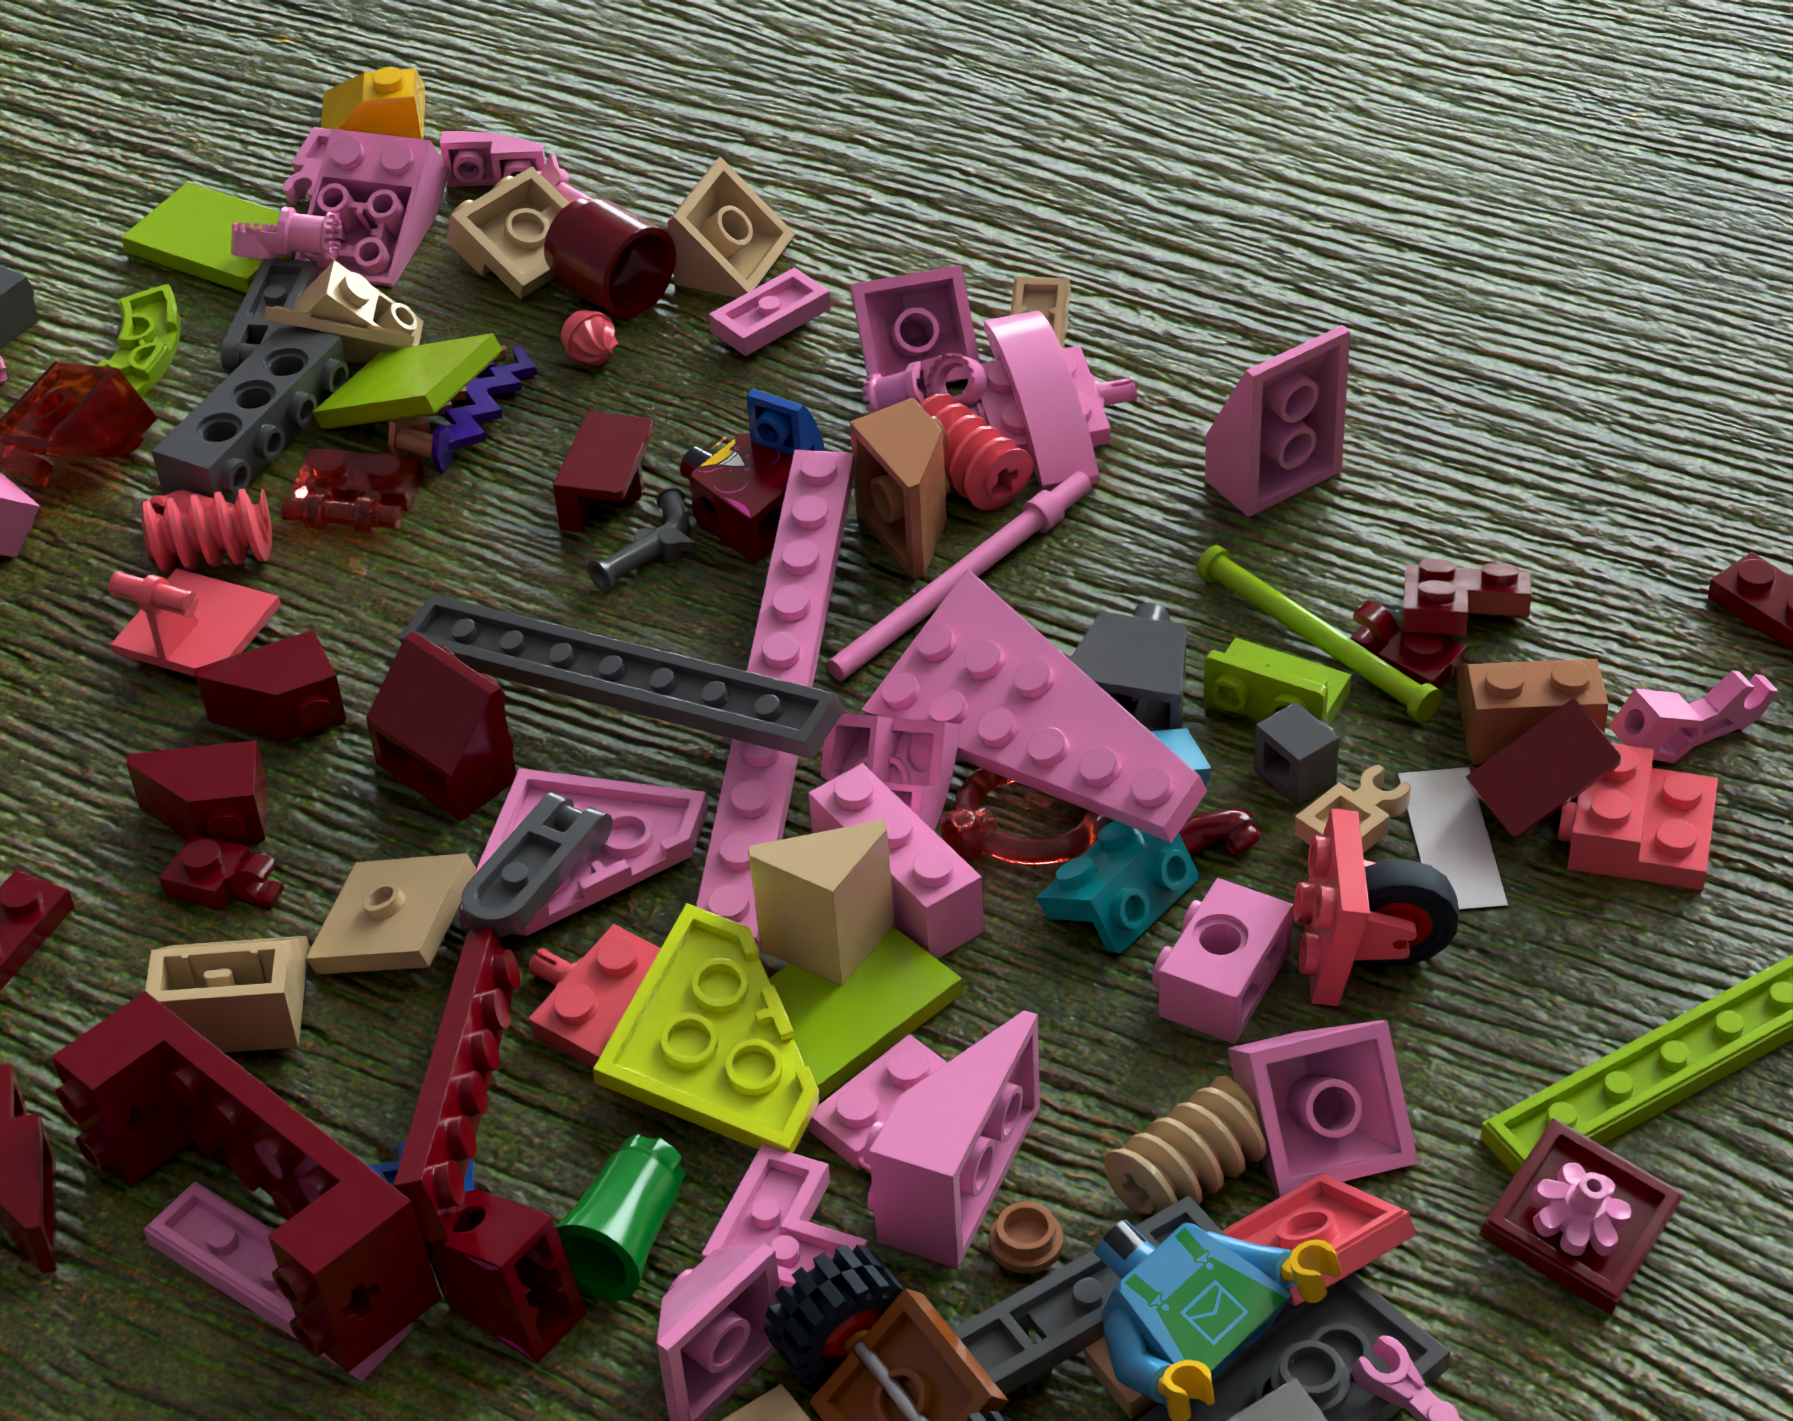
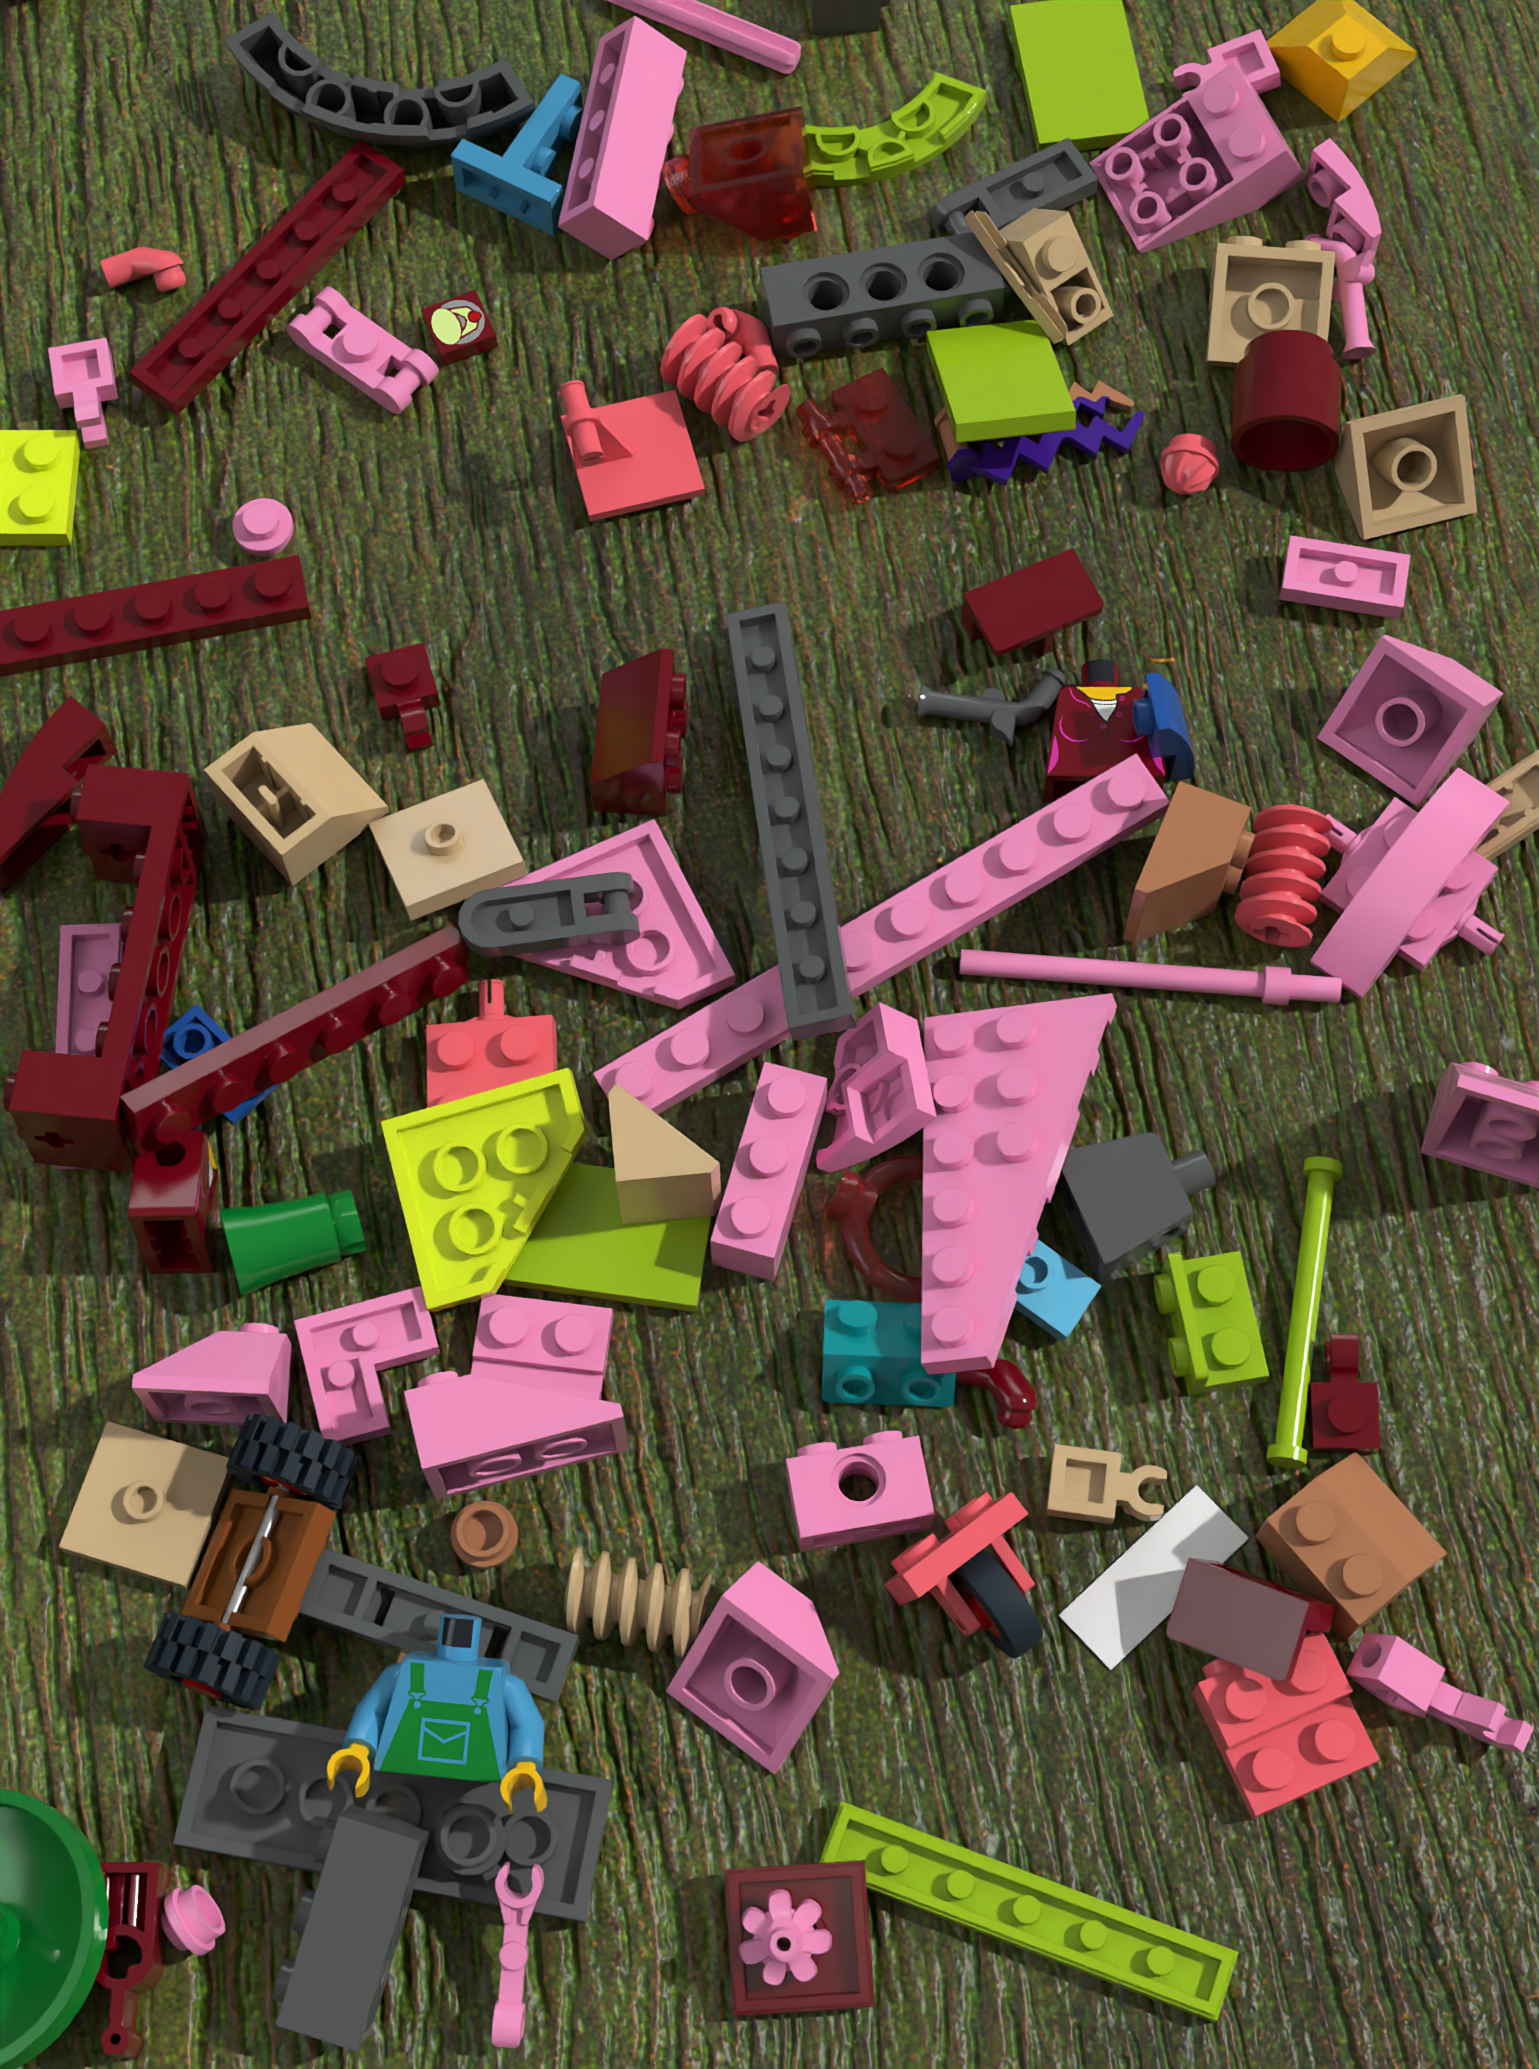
camera: 50 degrees right, 25 degrees up
dark red slope [126,740,268,843] -> none
dark red slope [194,630,347,740] -> none
bright pink connector [231,207,342,261] -> none
bright pink connector [862,353,986,414] -> none
coral plate [1222,1173,1416,1306] -> none
dark grey plate [1254,702,1339,807] -> none
dark red plate [1402,559,1531,636] -> none

